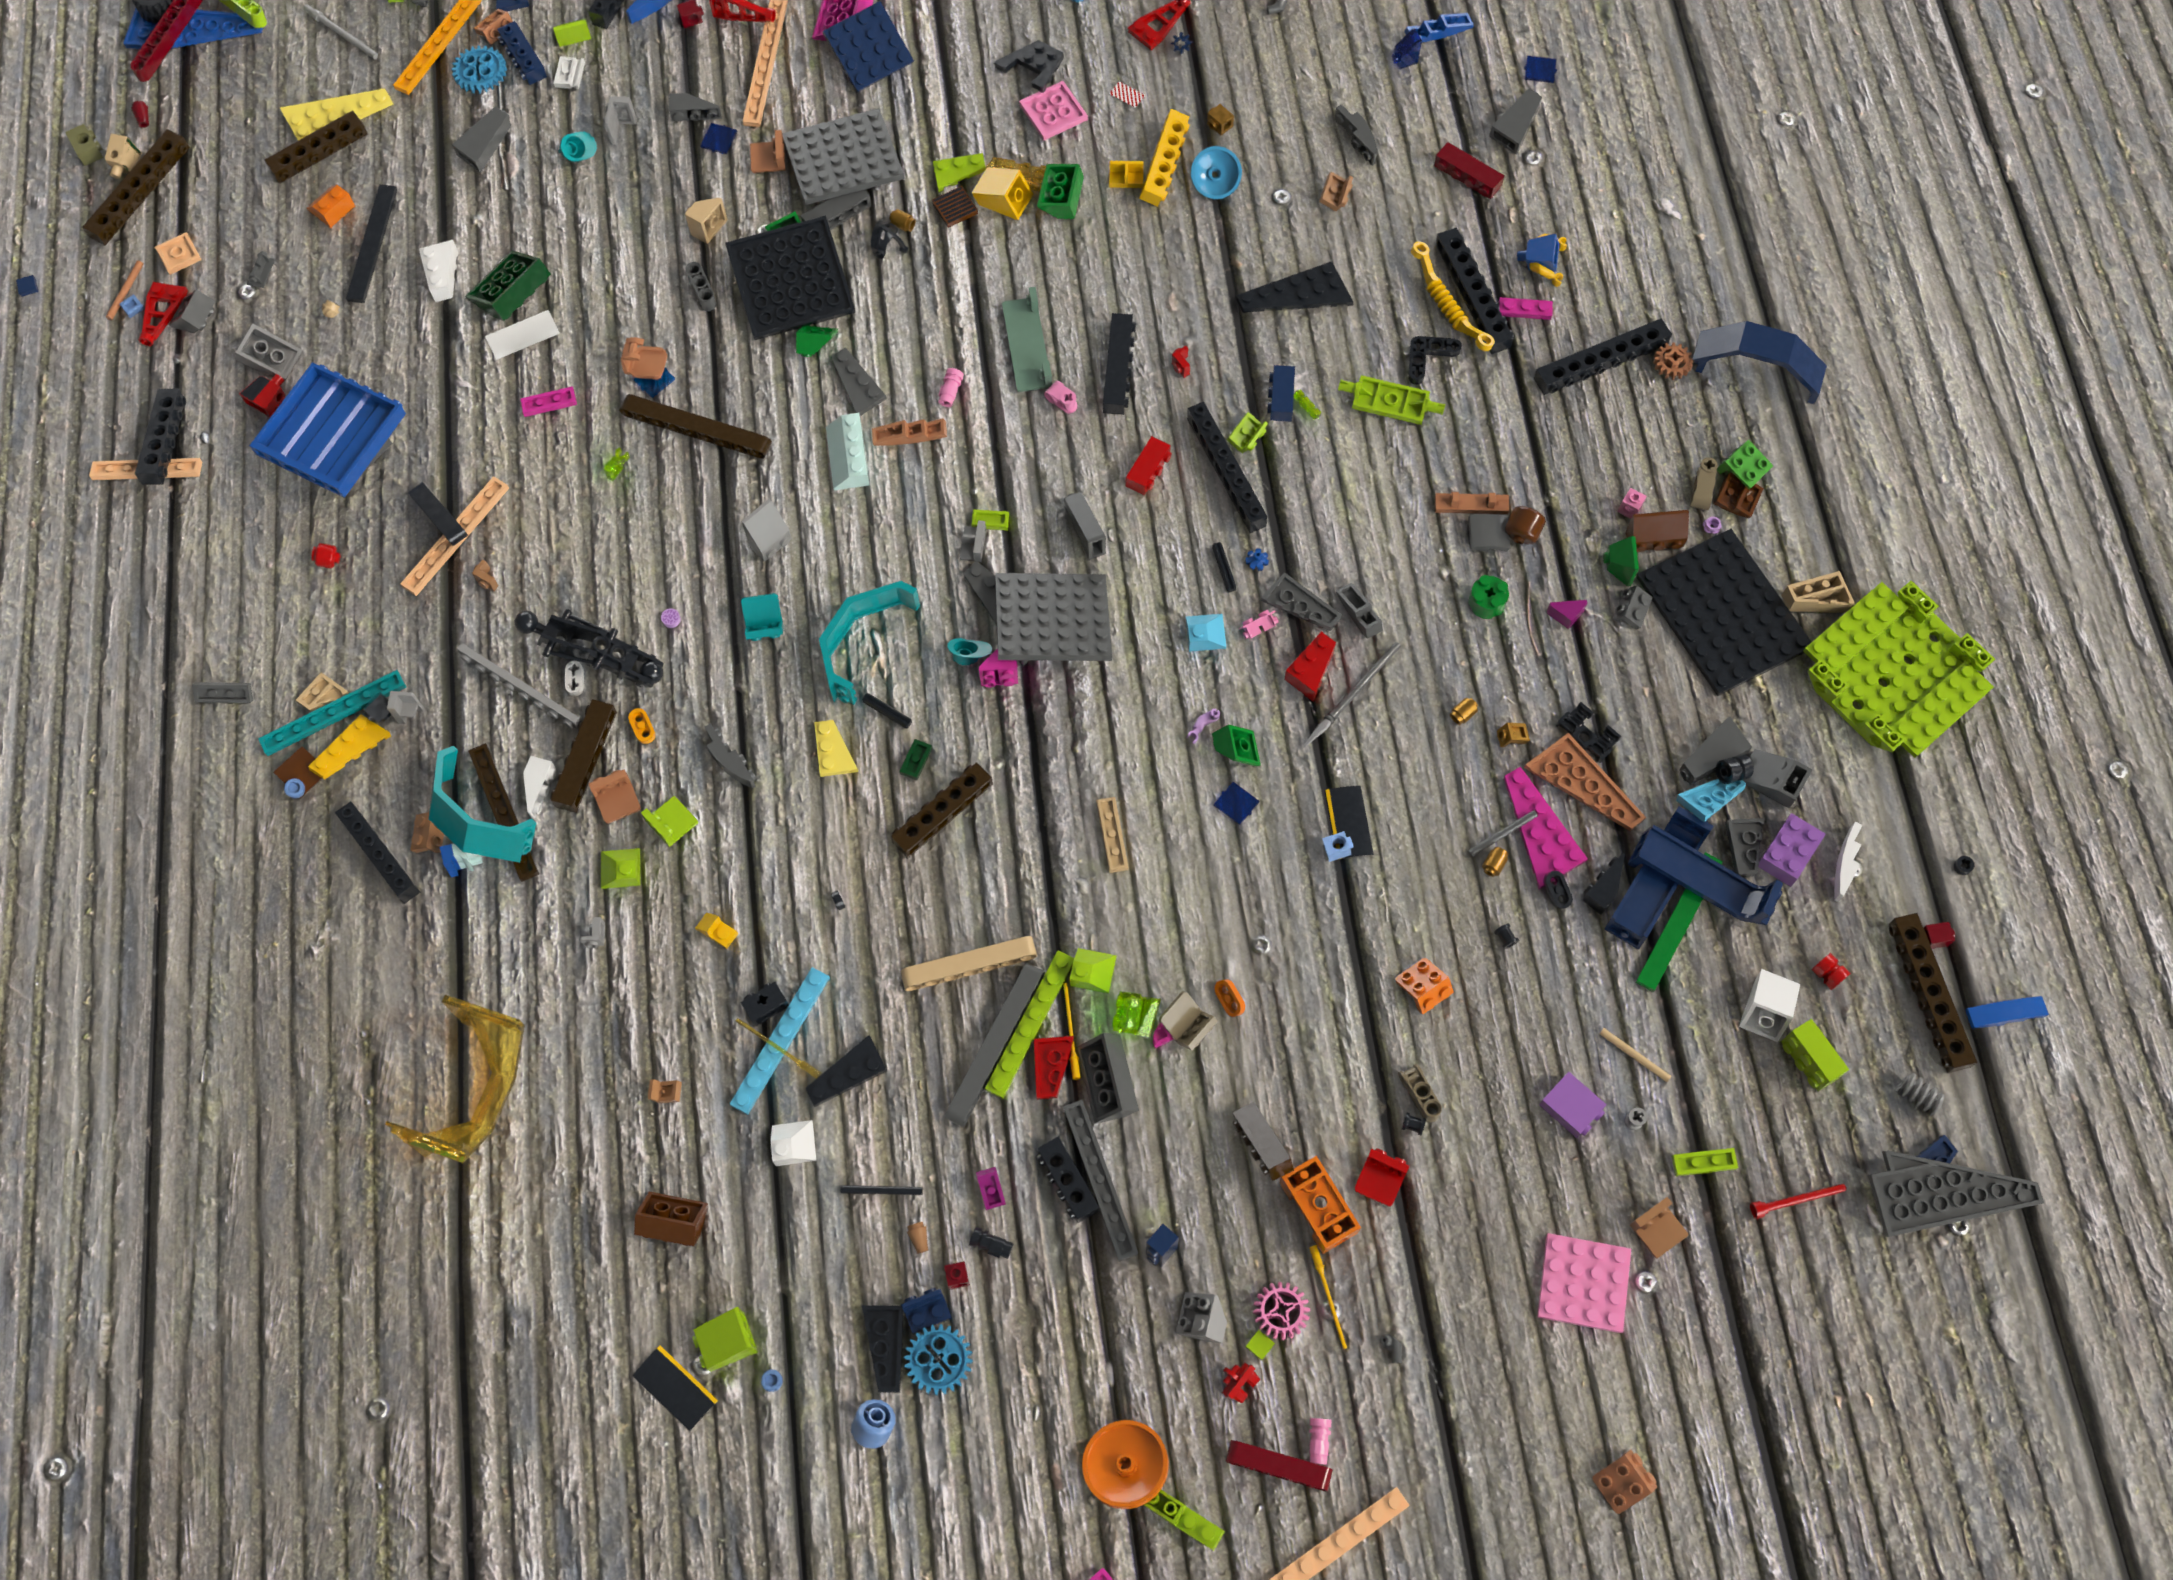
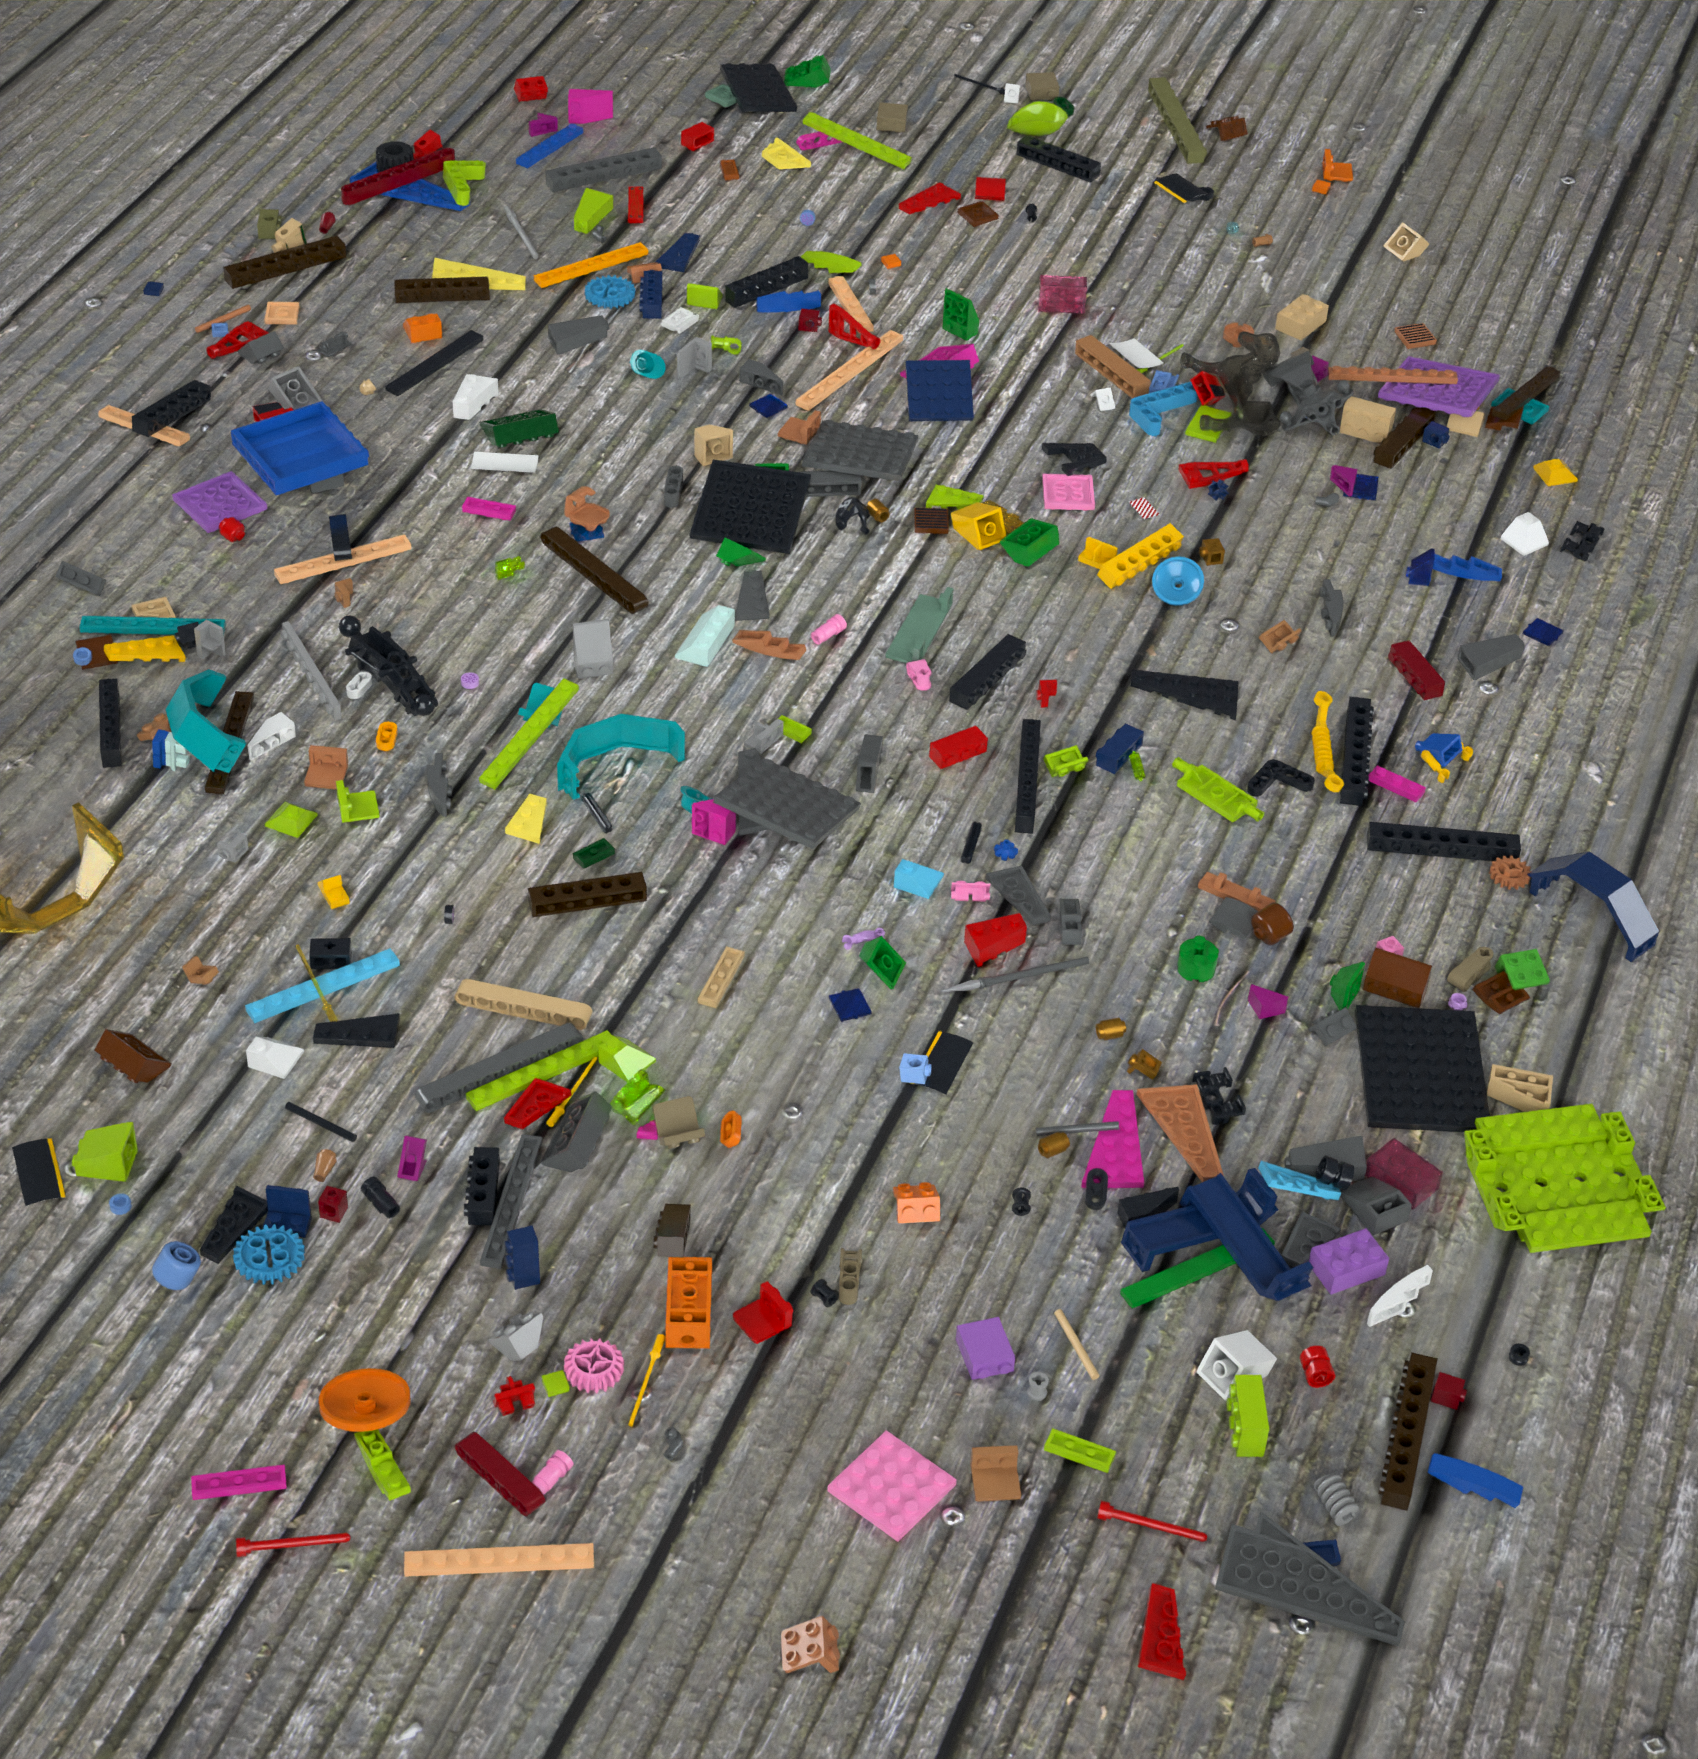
camera: 25 degrees right, 25 degrees down
dark brown brick [550,699,617,813] -> none
none -> medium lavender plate [172,471,267,533]
none -> lime plate [479,678,579,790]
none -> lime connector [711,335,742,354]
none -> red wing [1138,1583,1186,1680]
none -> clear pink brick [1365,1138,1443,1210]

